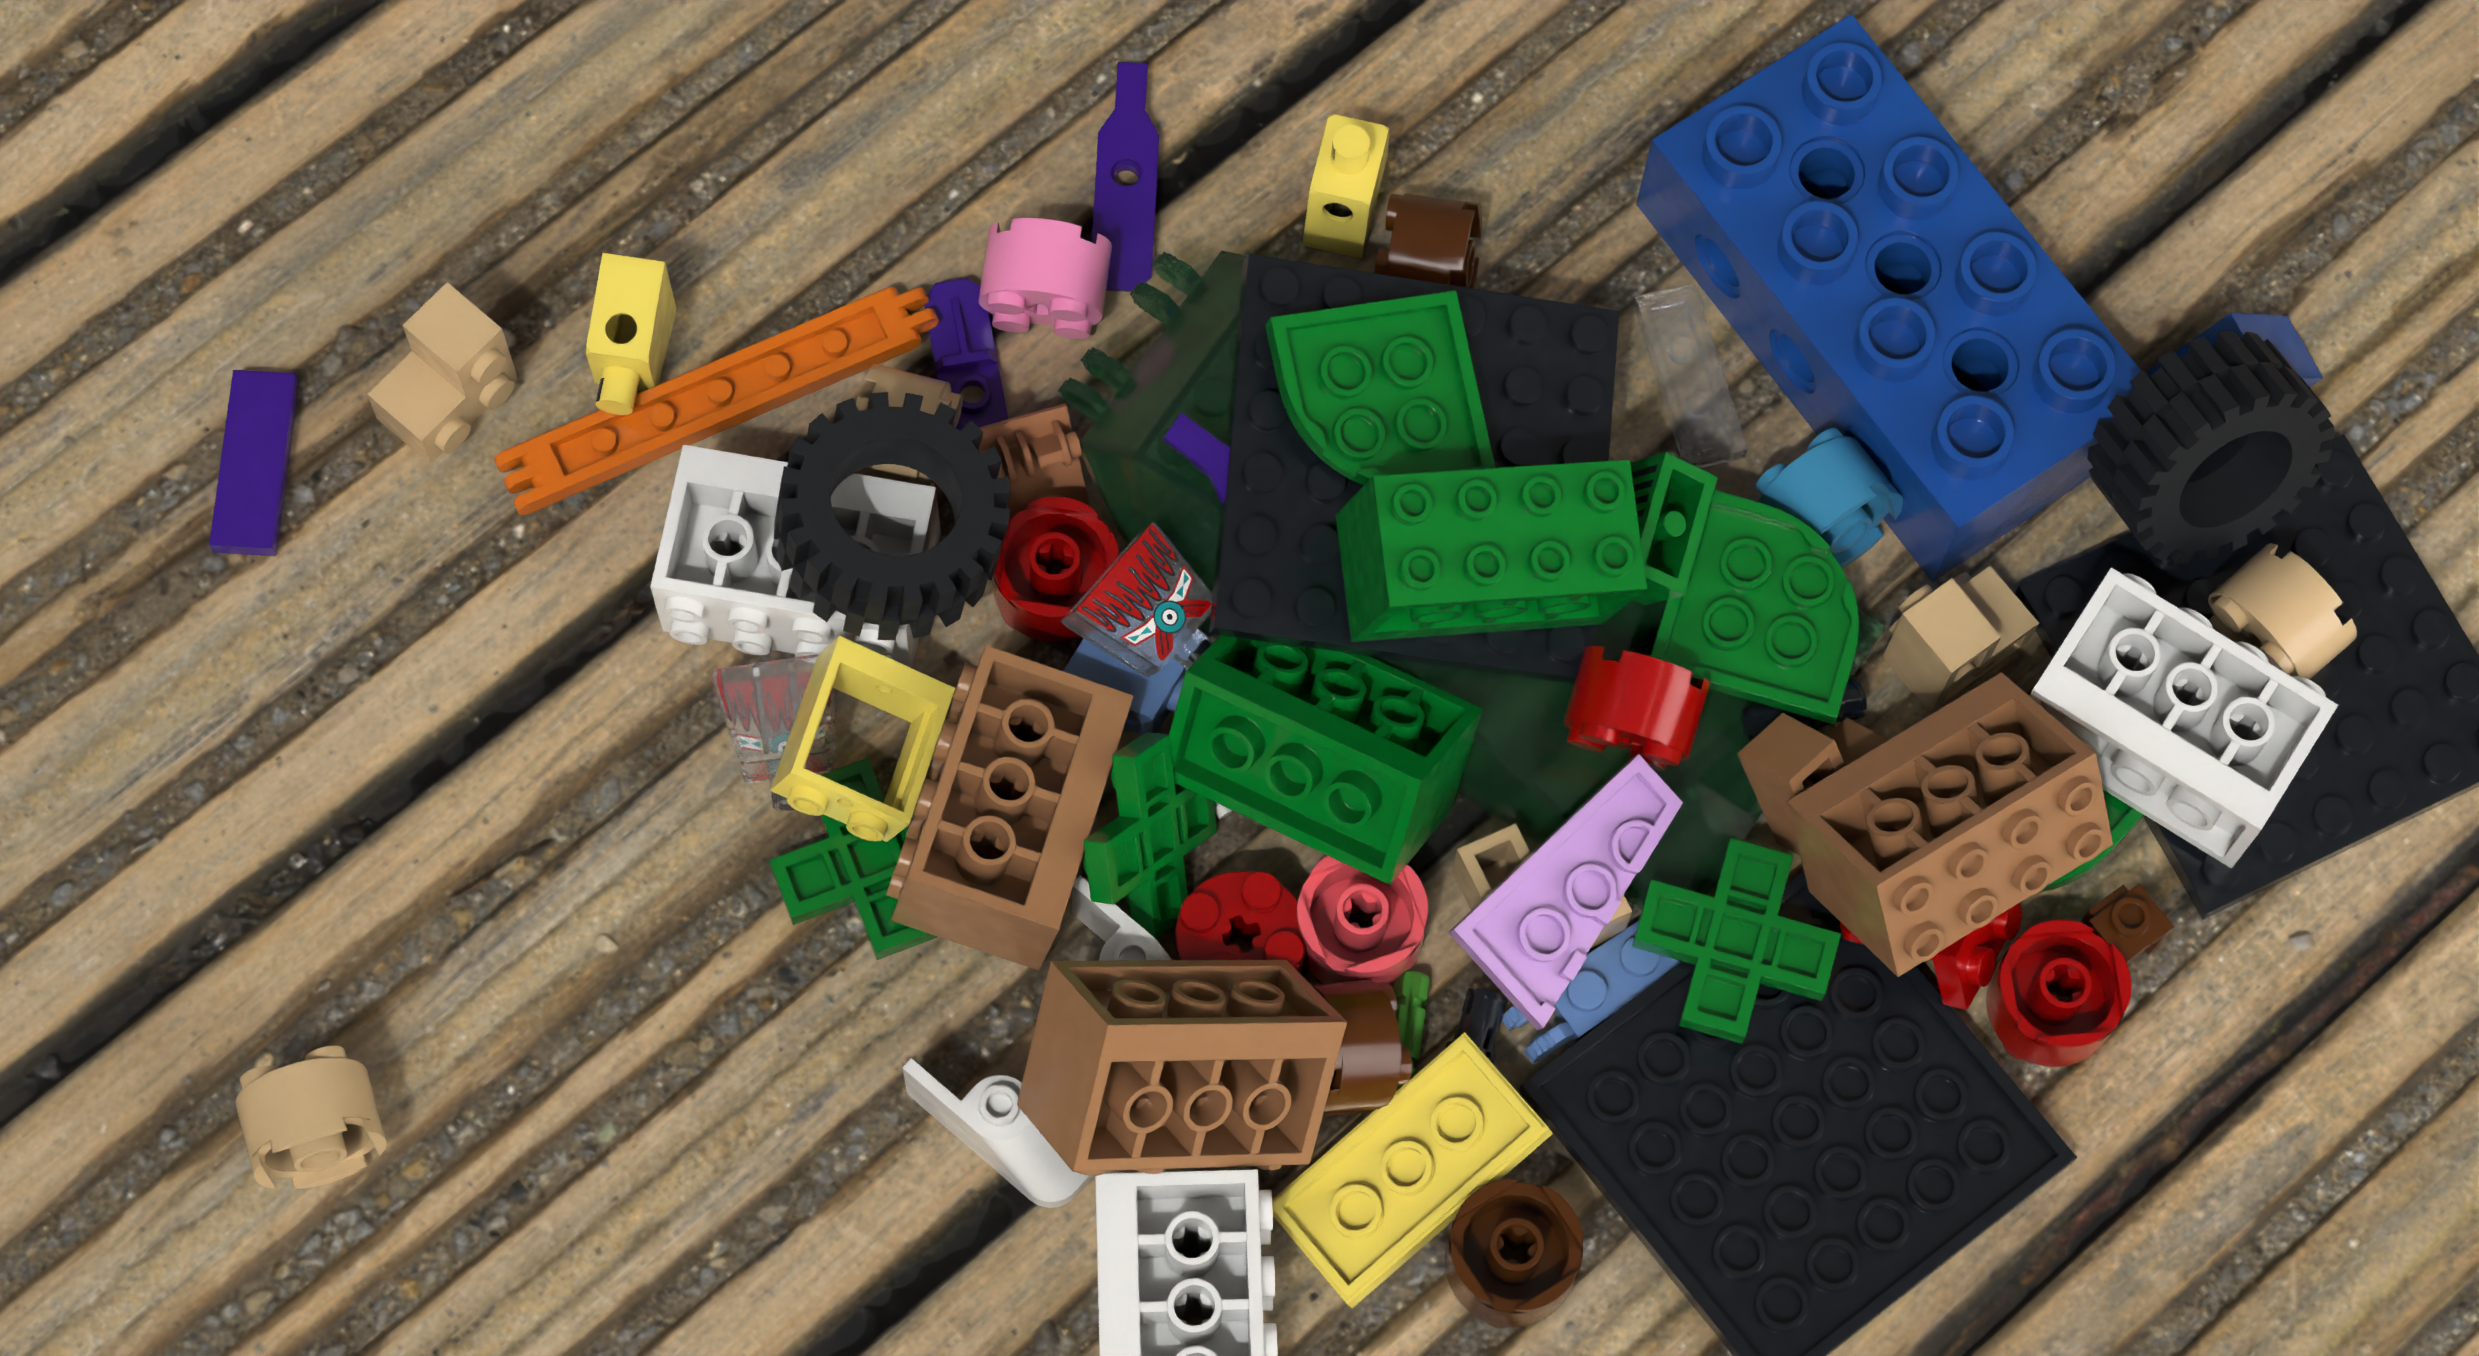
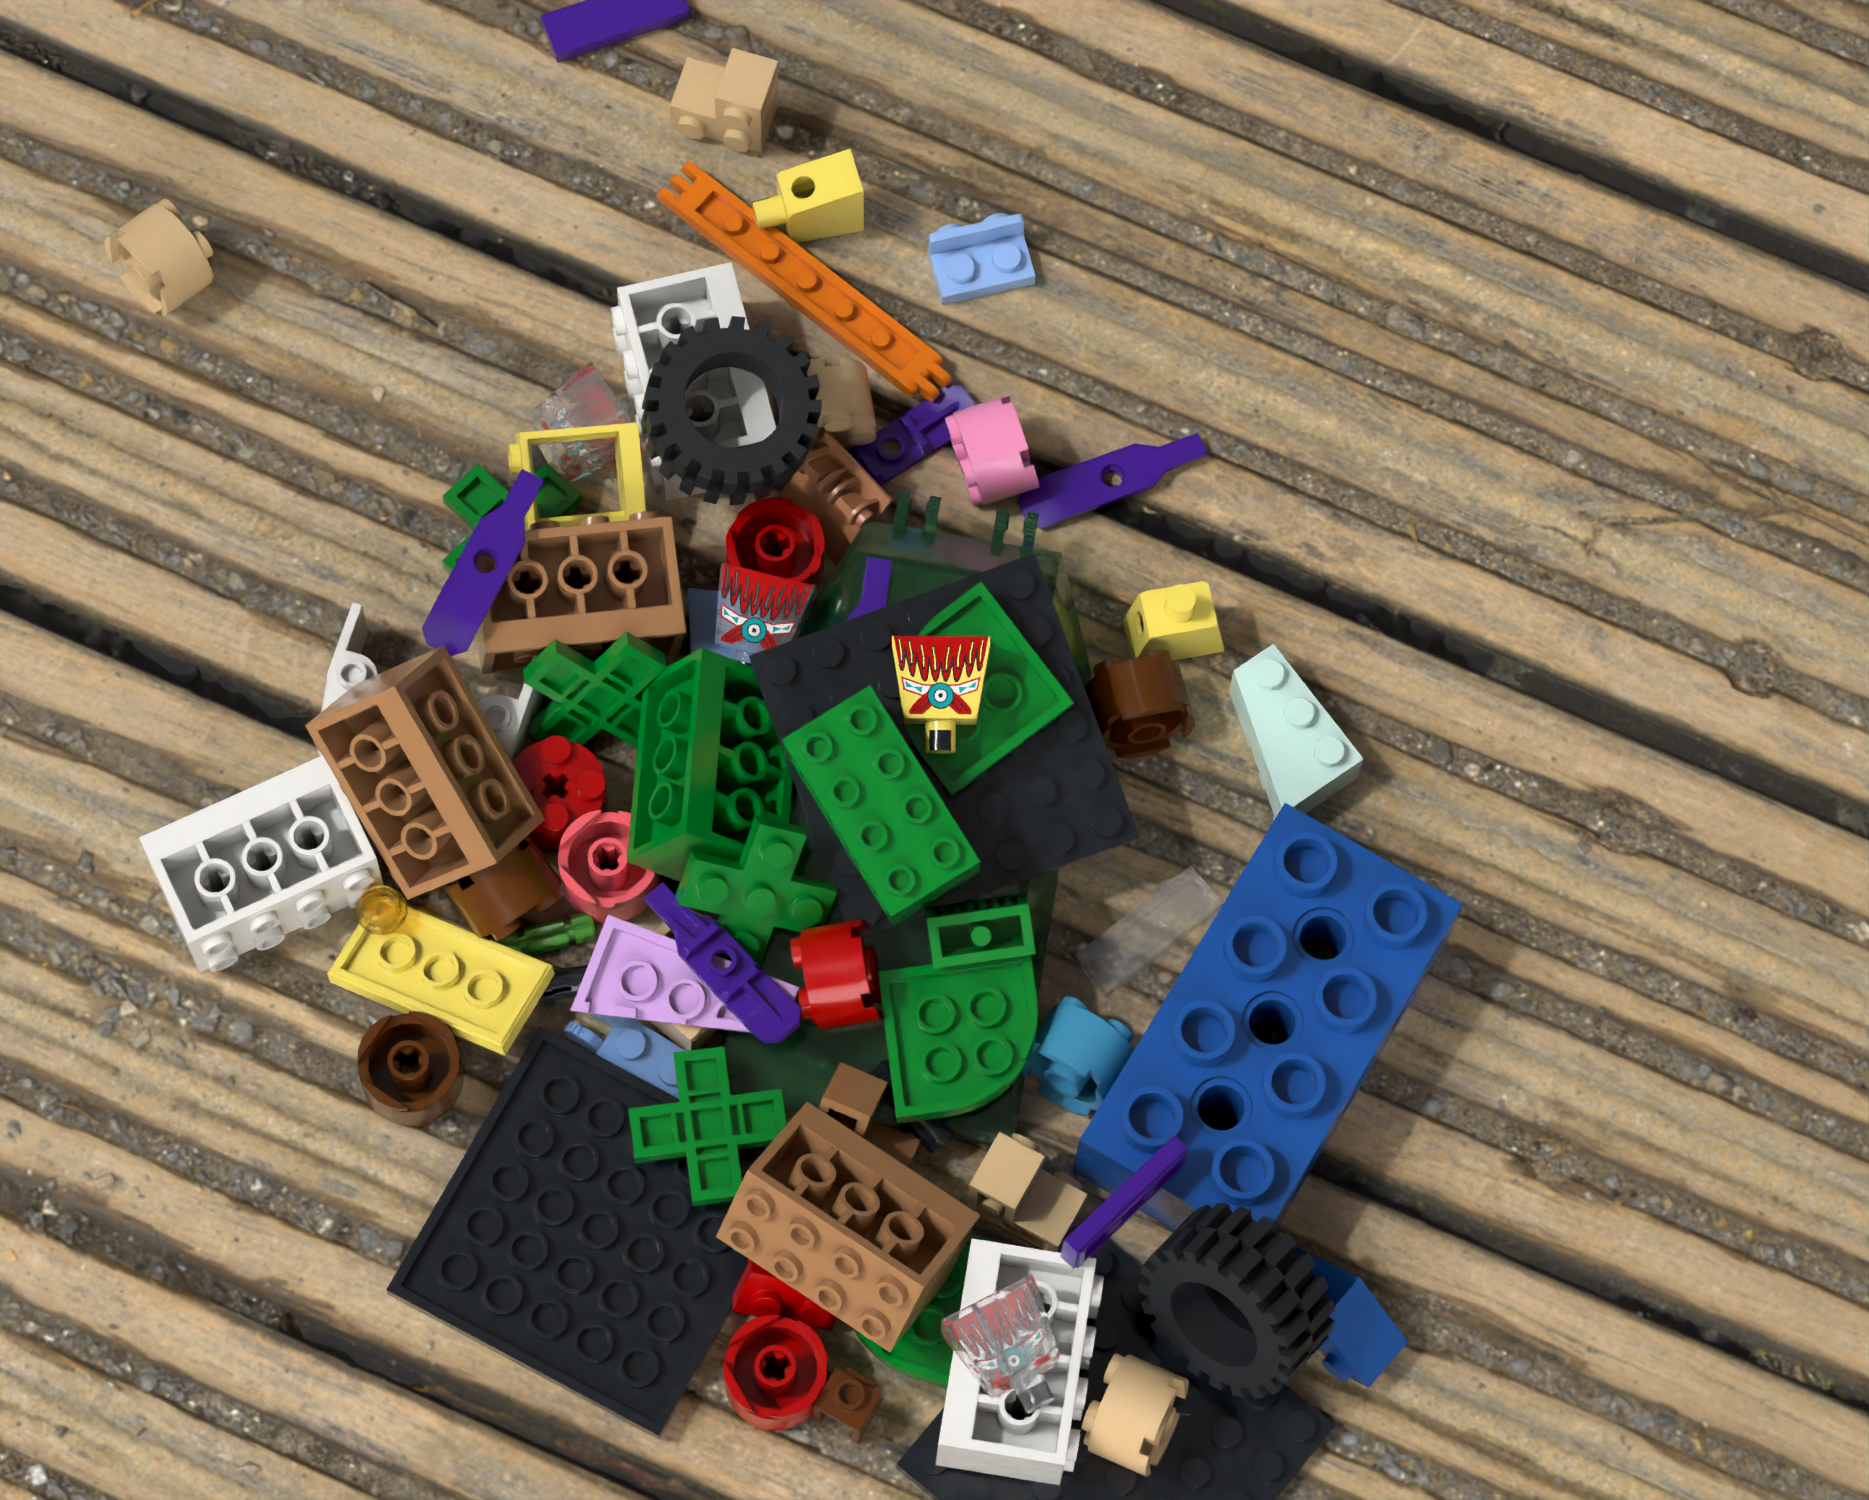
camera: 65 degrees right, 0 degrees up
none -> clear yellow plate [356,885,408,935]
none -> dark purple piece [422,469,544,656]
none -> dark purple piece [644,882,802,1044]
none -> green plate [675,816,838,966]
none -> torso [892,636,990,754]
none -> light blue bracket [928,213,1036,305]
none -> clear torso [940,1274,1060,1413]
none -> dark purple tile [1061,1135,1188,1269]
none -> light aqua wedge [1229,644,1363,820]

